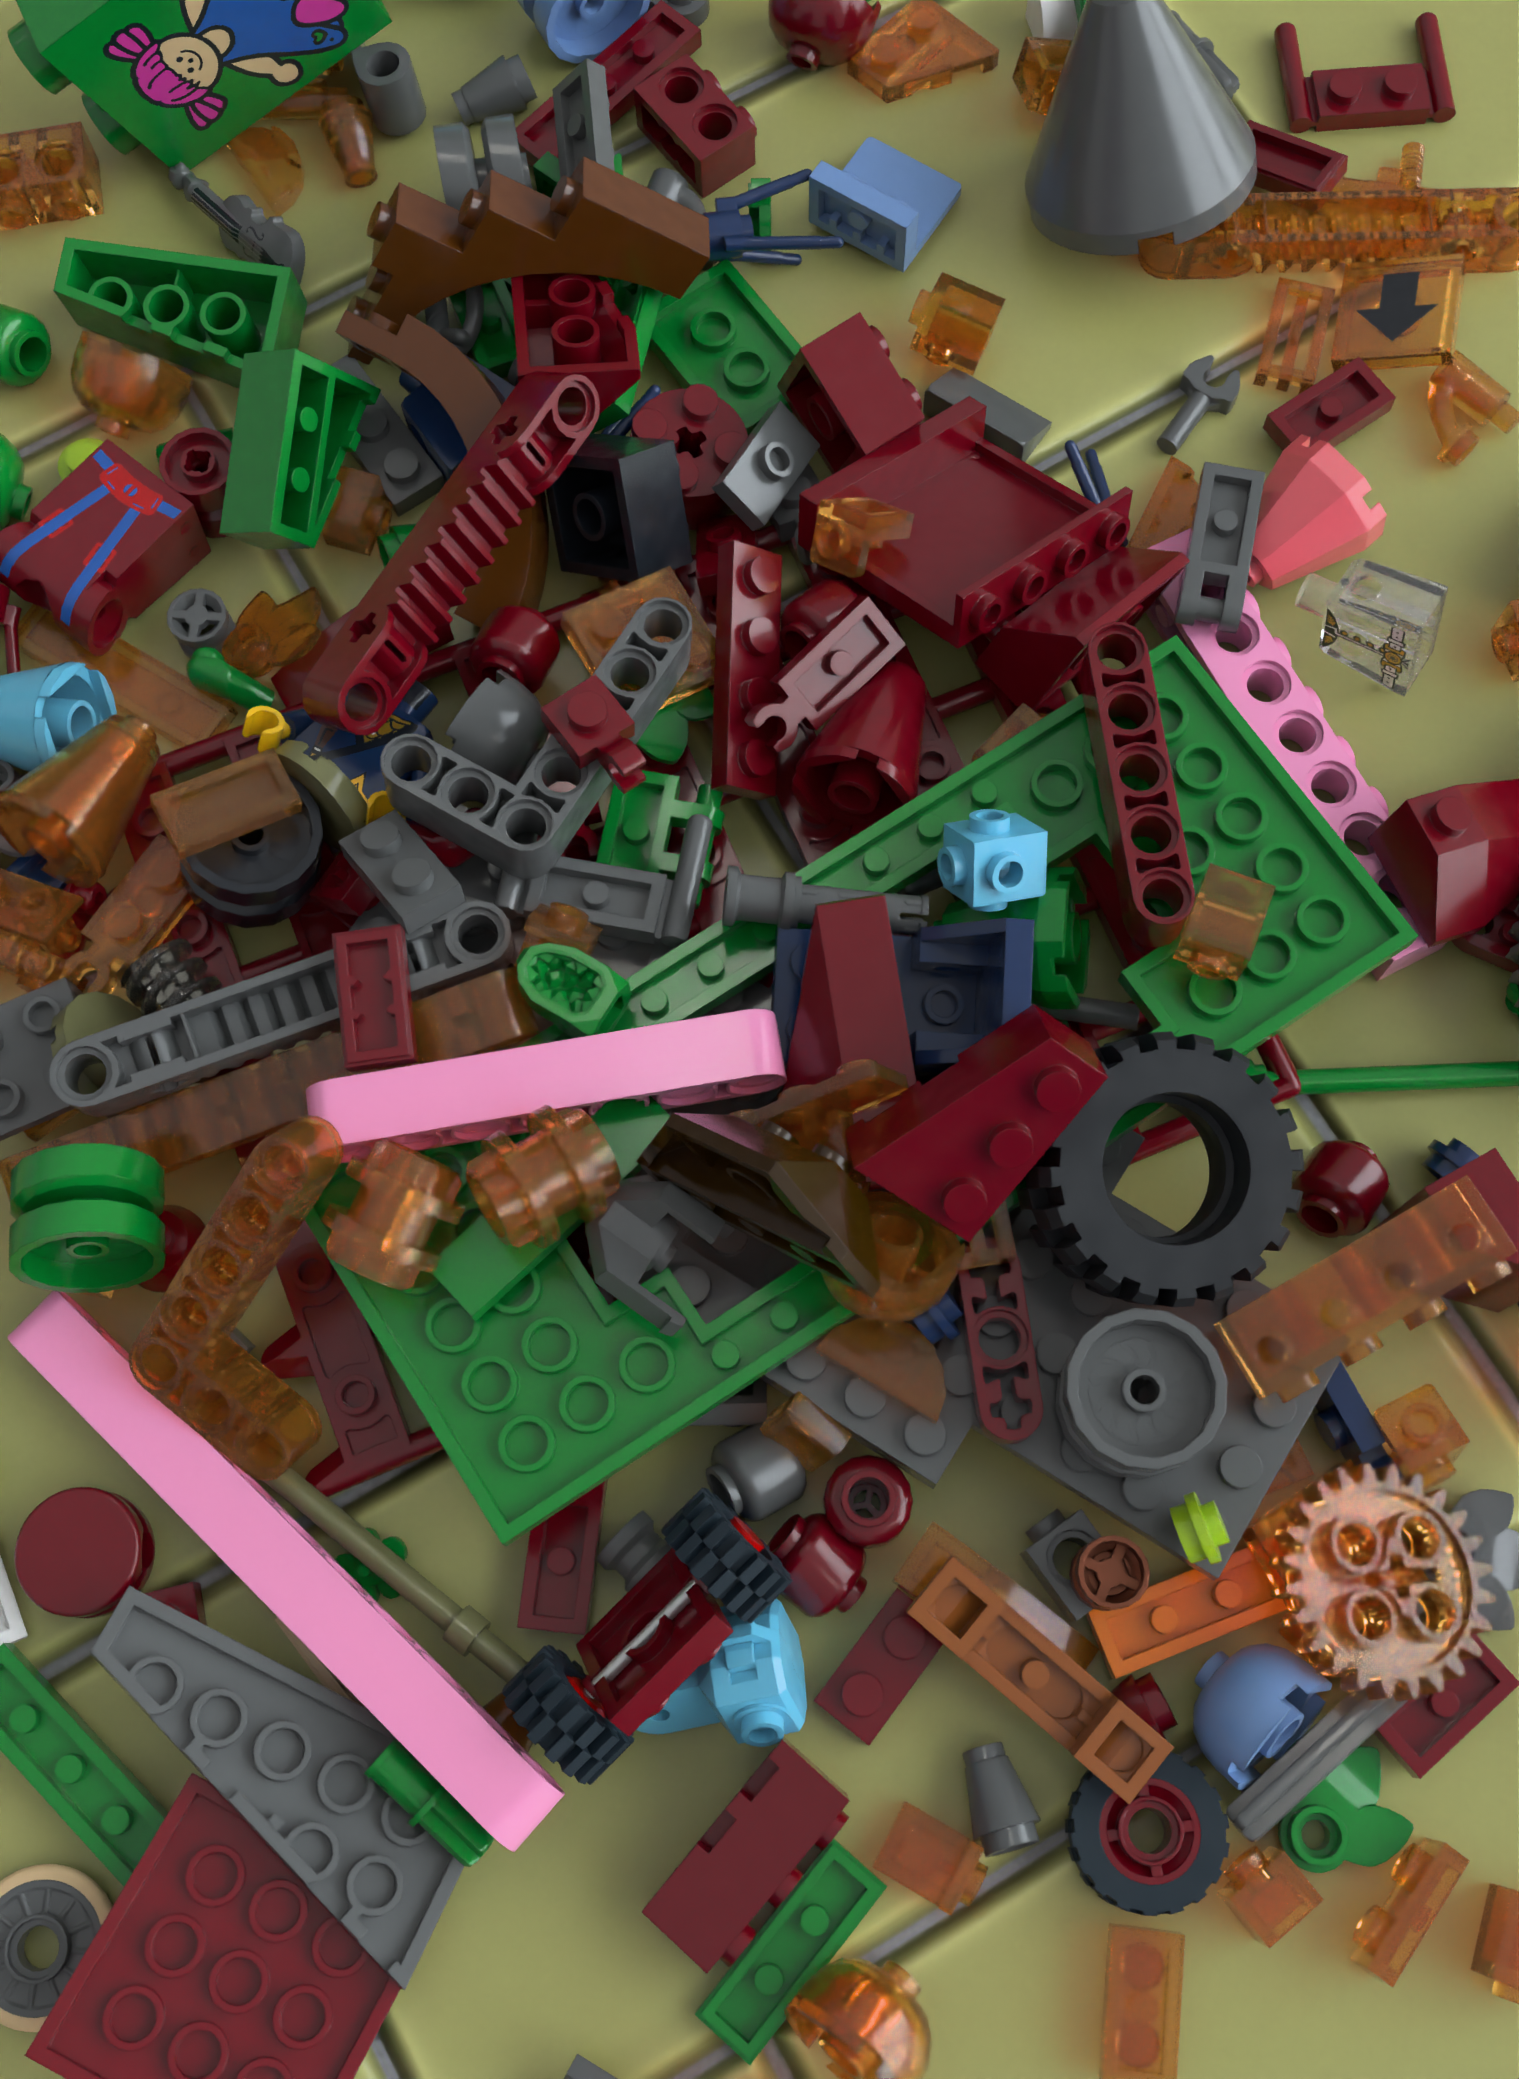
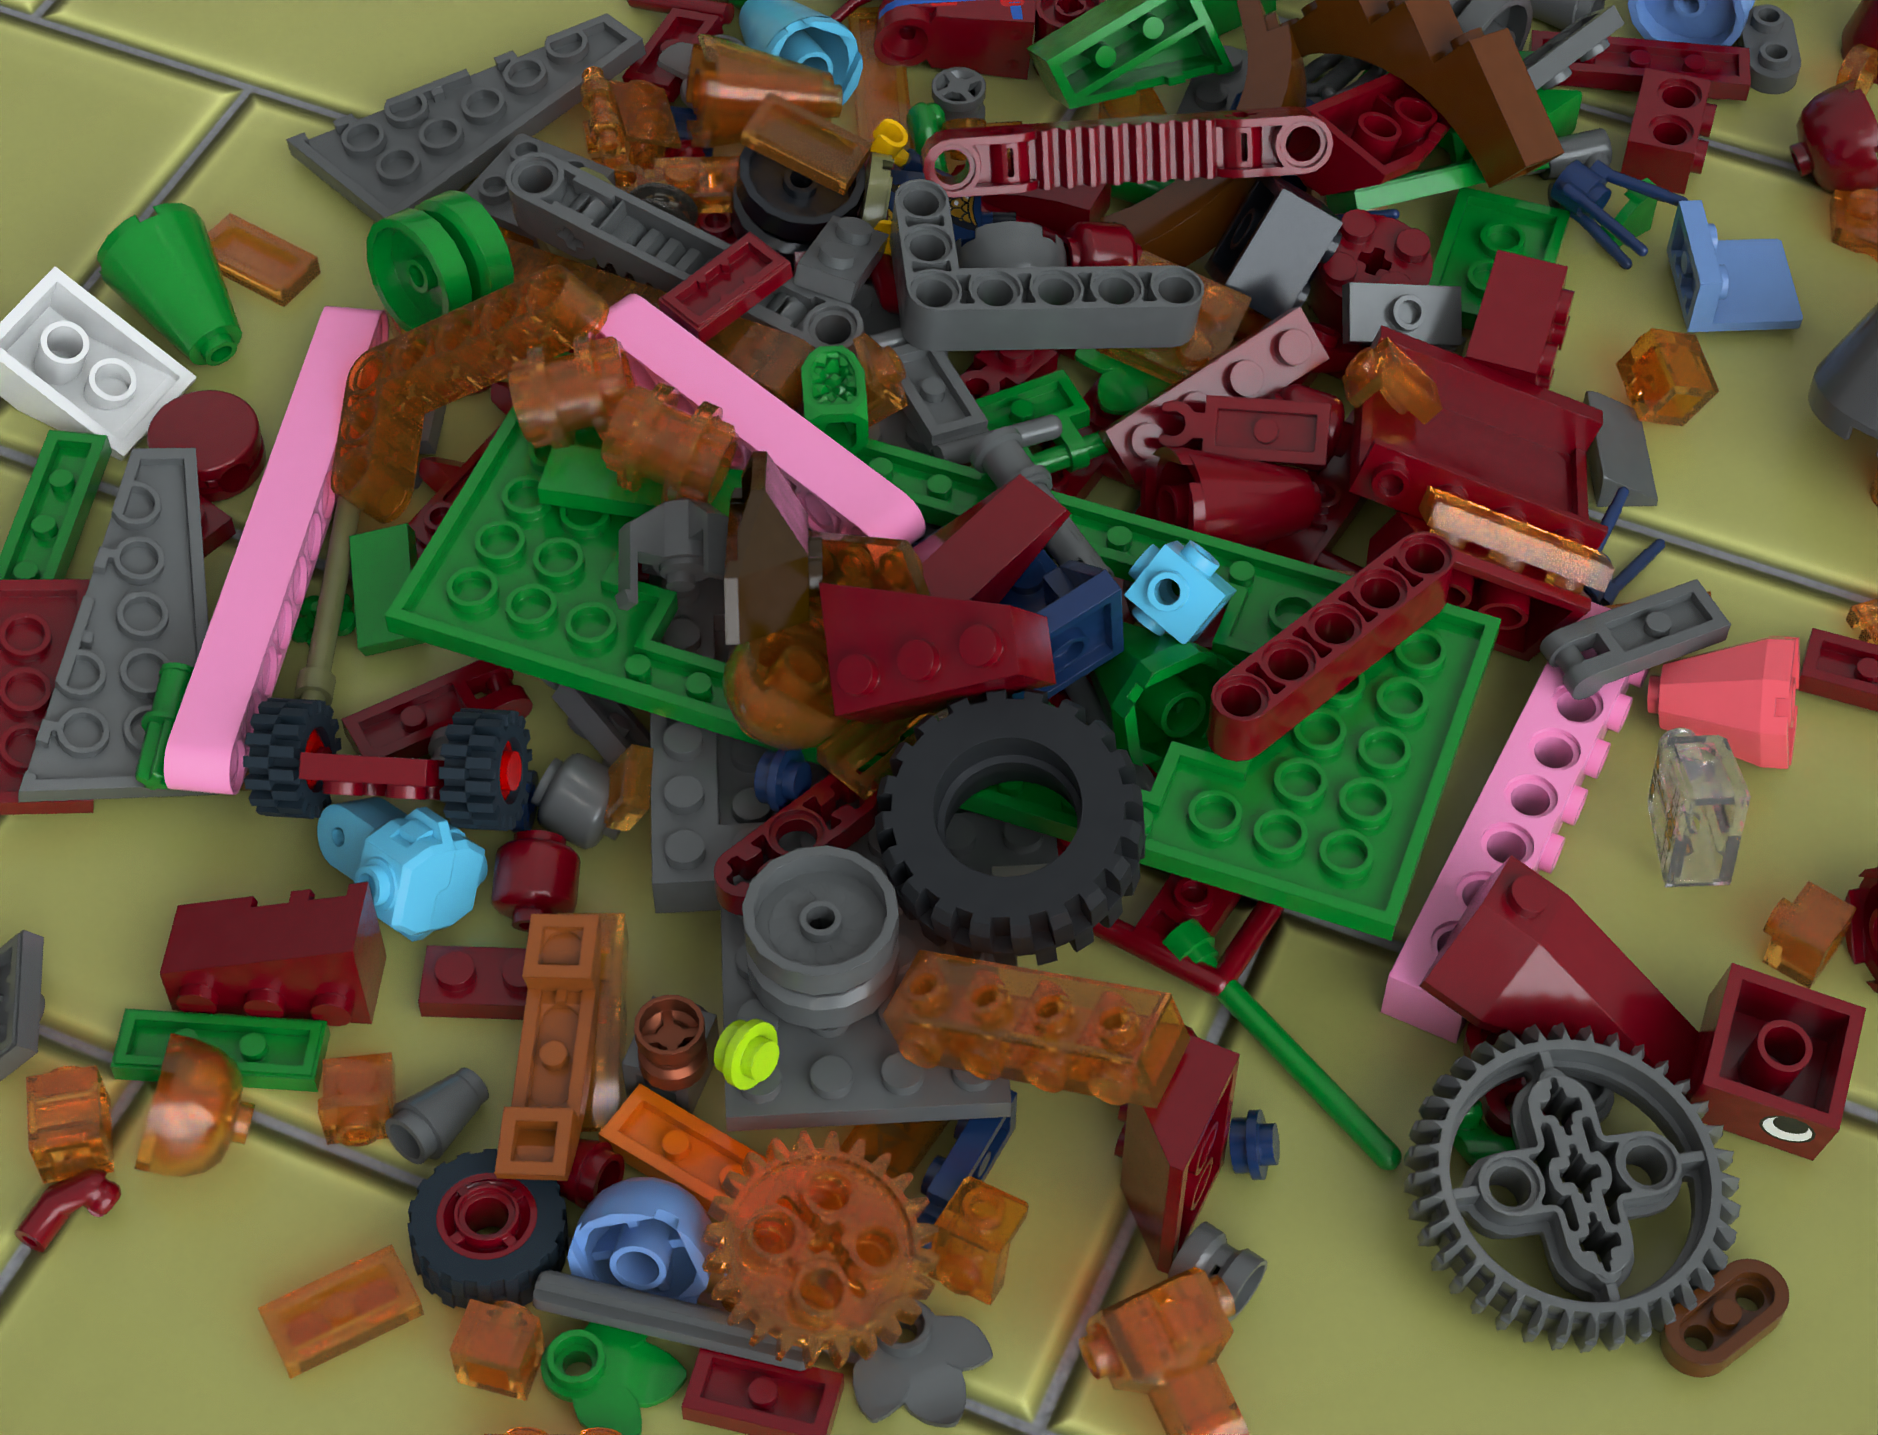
camera: 50 degrees right, 20 degrees down
dark red plate [541,674,646,794] -> none
clear orange tile [815,1315,946,1424] -> none
dark red head [823,1455,913,1549] -> none
dark grey bar [1157,355,1240,455] -> none
clear orange brick [1173,863,1276,981] -> none
none -> green tile [349,523,424,656]
none -> clear orange plate [1418,486,1615,593]

